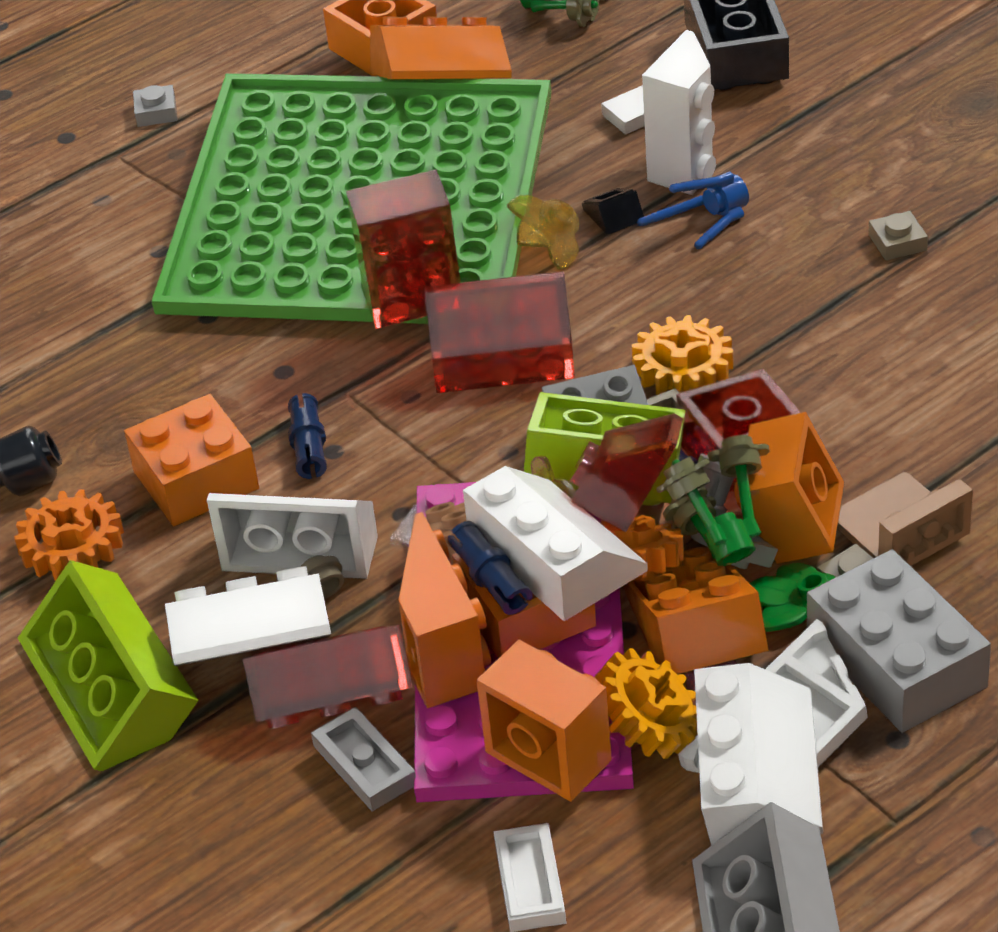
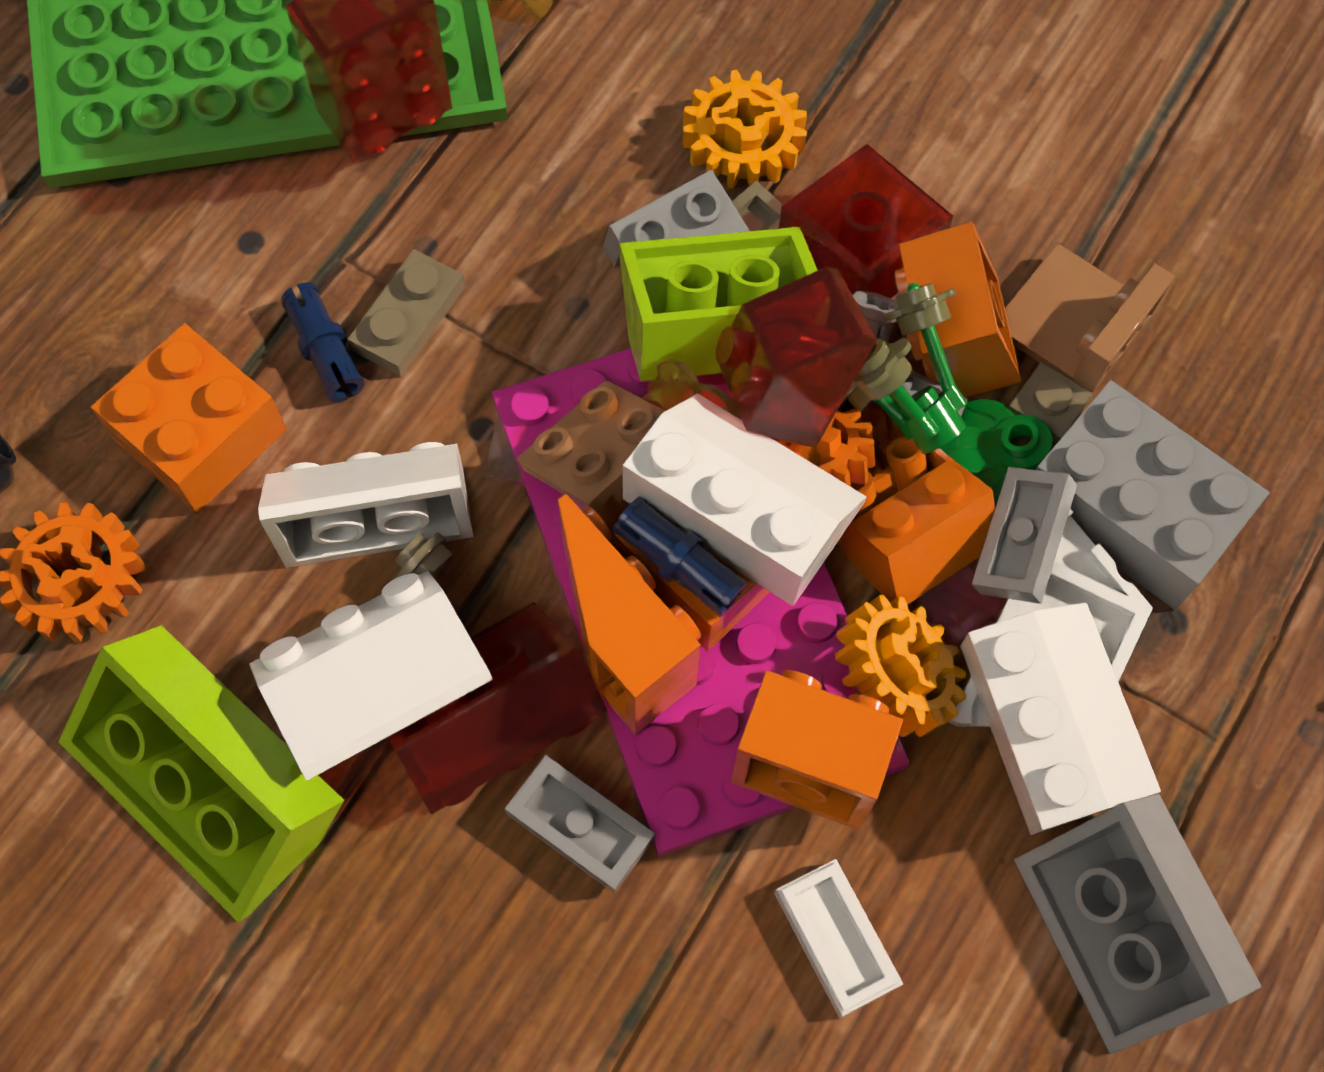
camera: 25 degrees left, 25 degrees up
clear red slope [424,271,575,393] -> none
none -> dark tan plate [347,249,466,377]
none -> light grey plate [972,467,1077,604]

